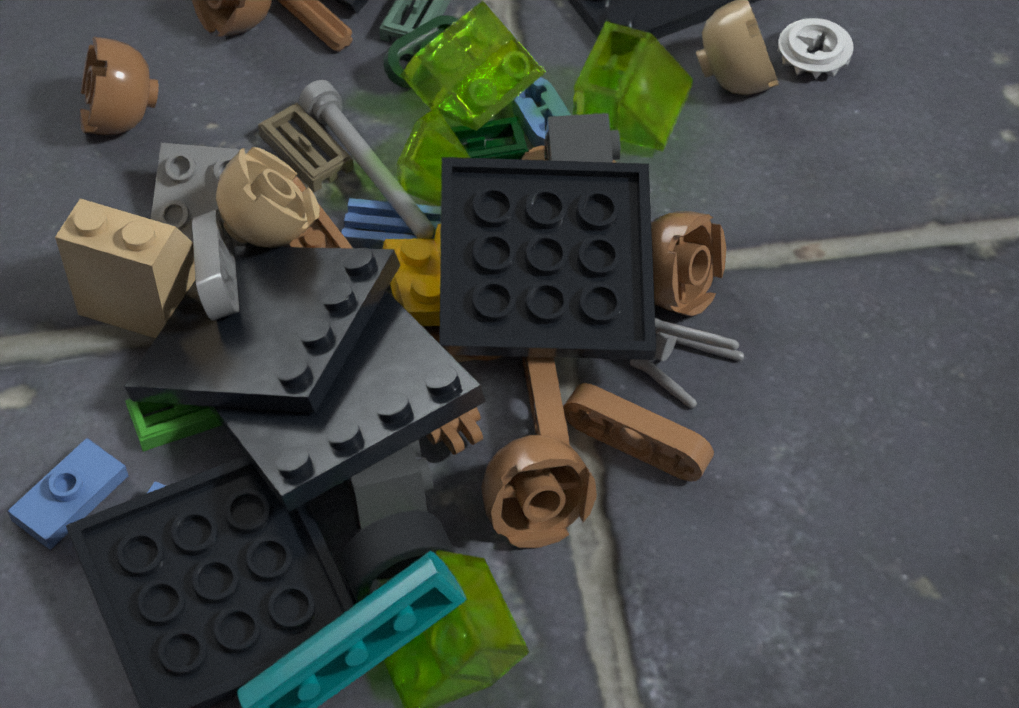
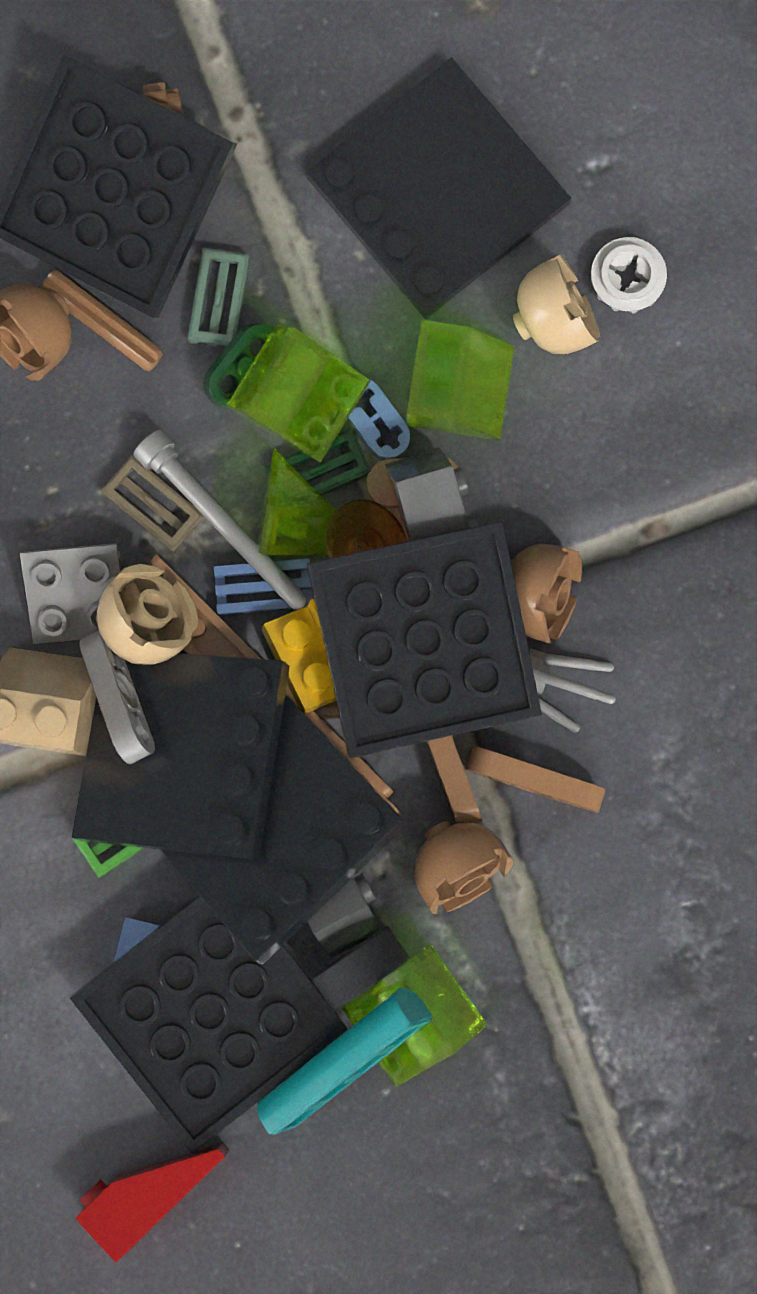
camera: 10 degrees left, 30 degrees up
medium blue plate [8,438,128,550] -> none

